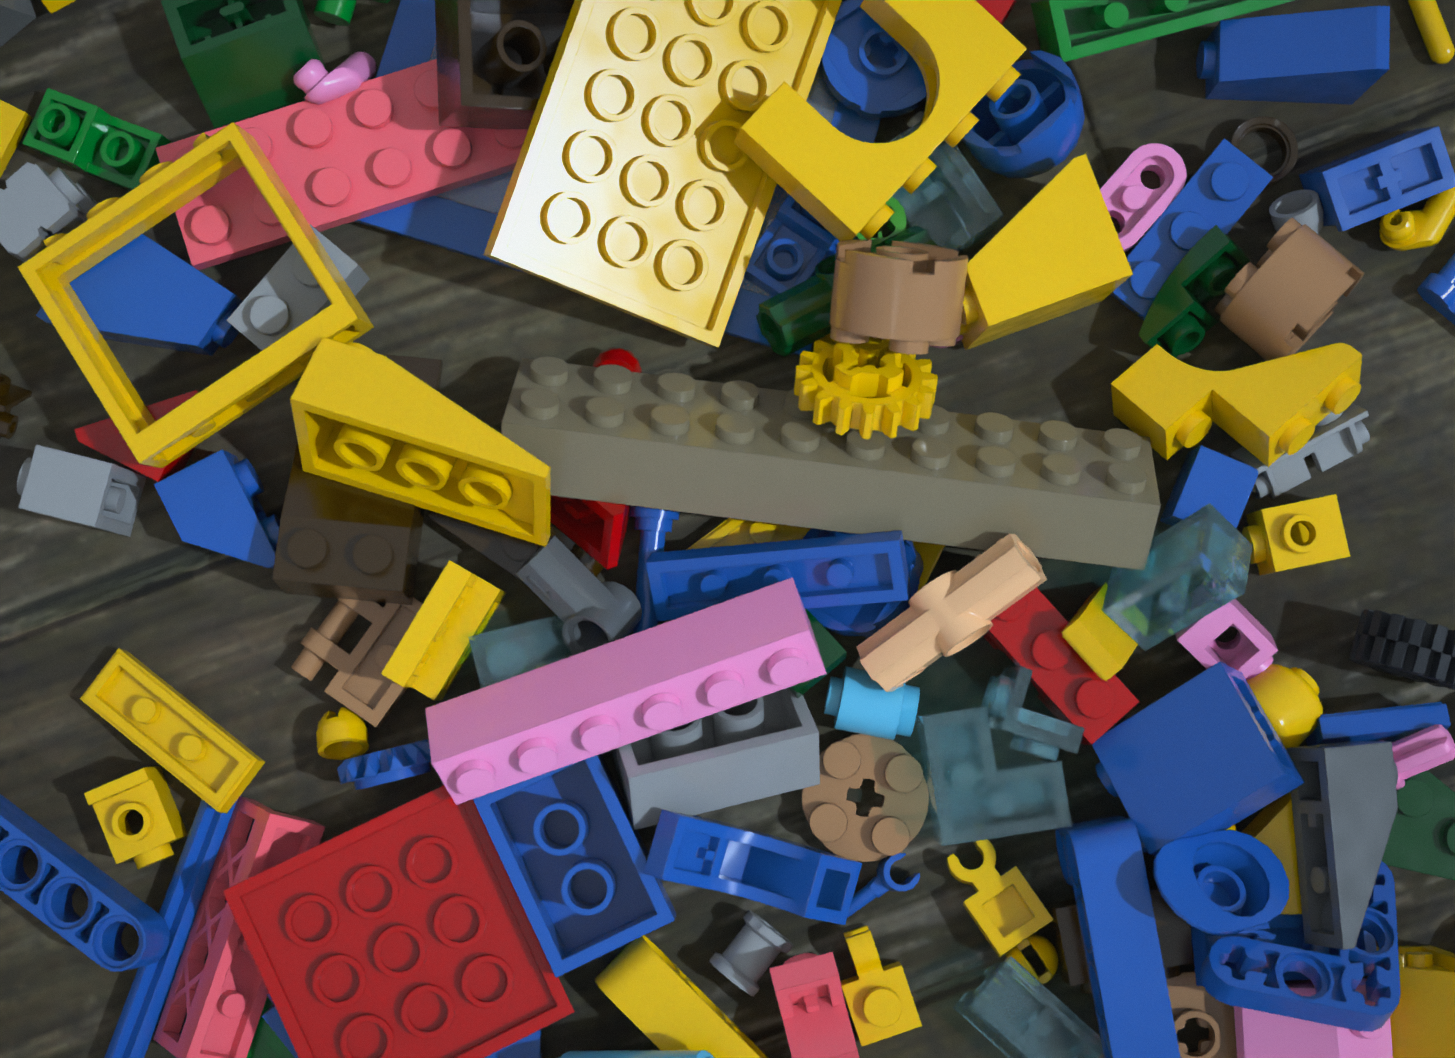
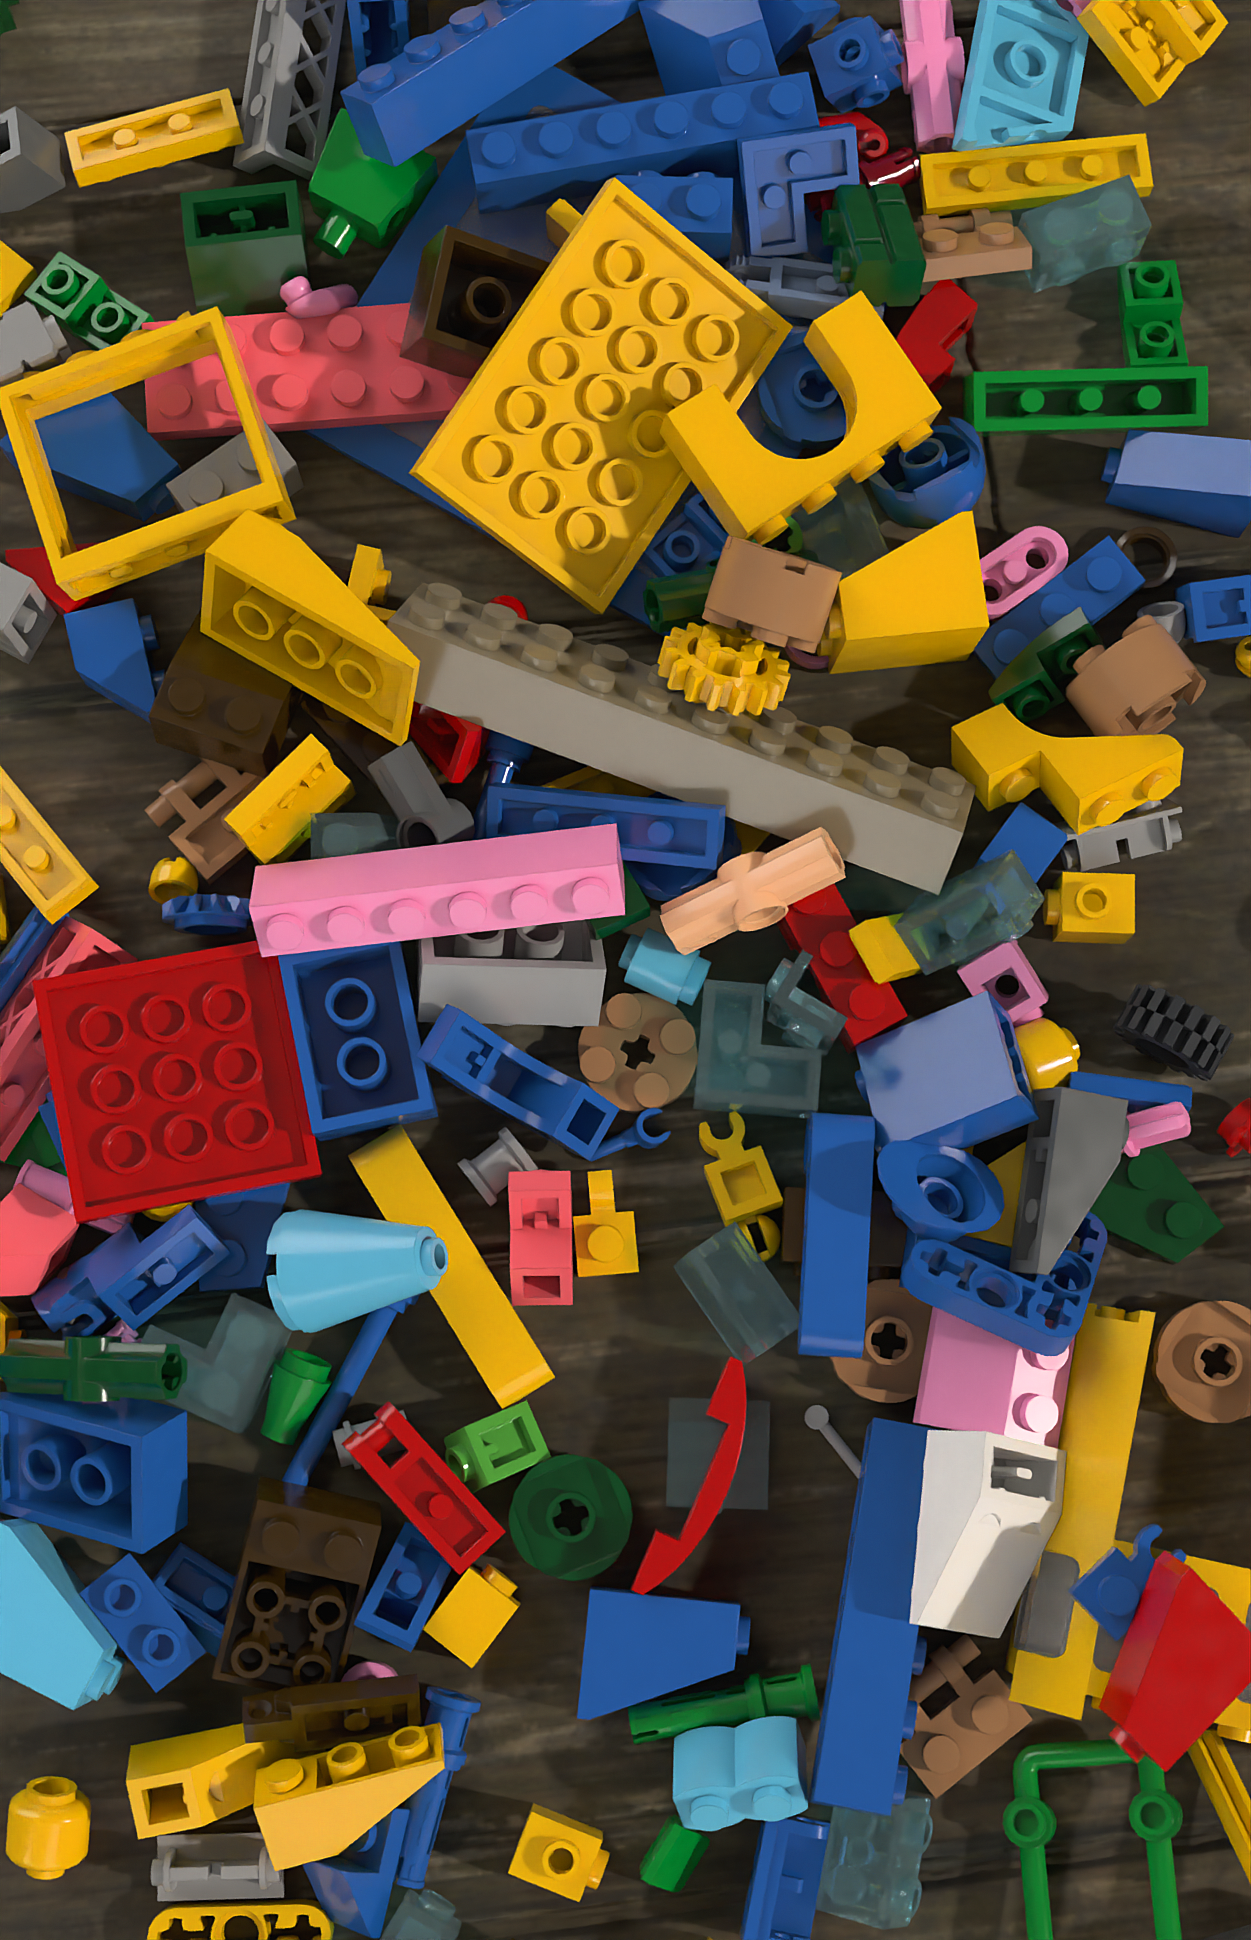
camera: 15 degrees right, 5 degrees down
none -> yellow bracket [347,544,397,627]

